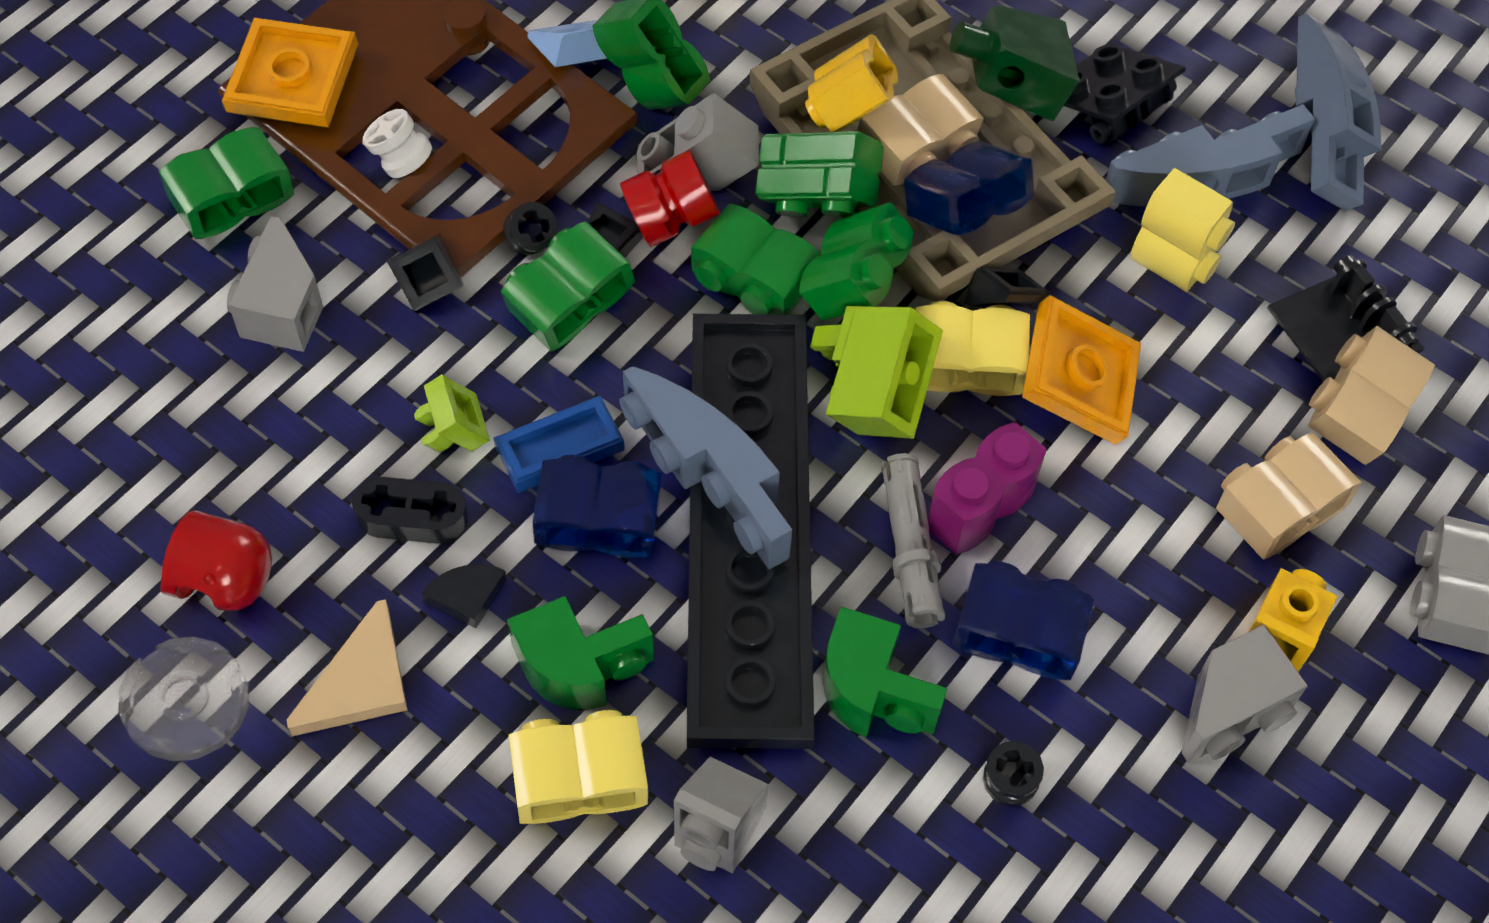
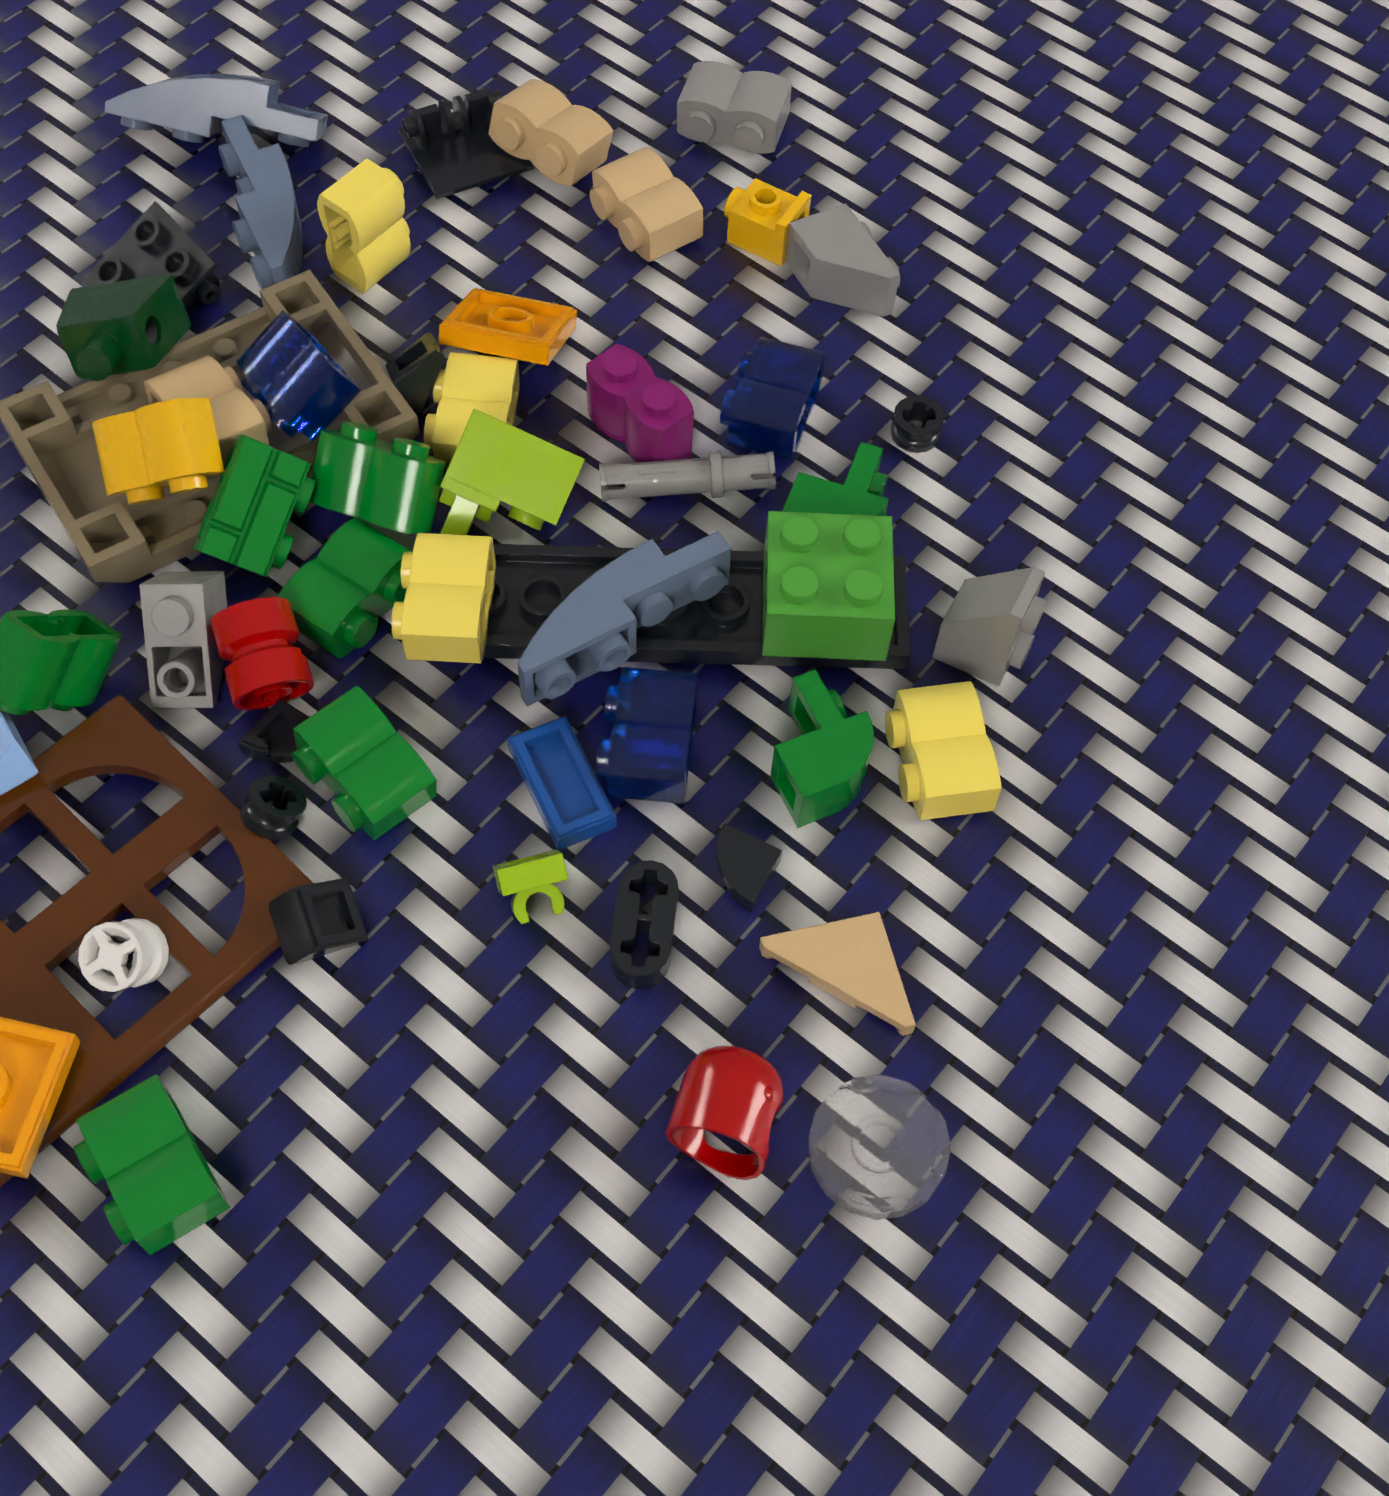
camera: 90 degrees left, 0 degrees up
light grey slope [227,216,323,352] -> none
none -> light yellow brick [392,533,496,664]
none -> bright green brick [762,511,895,661]

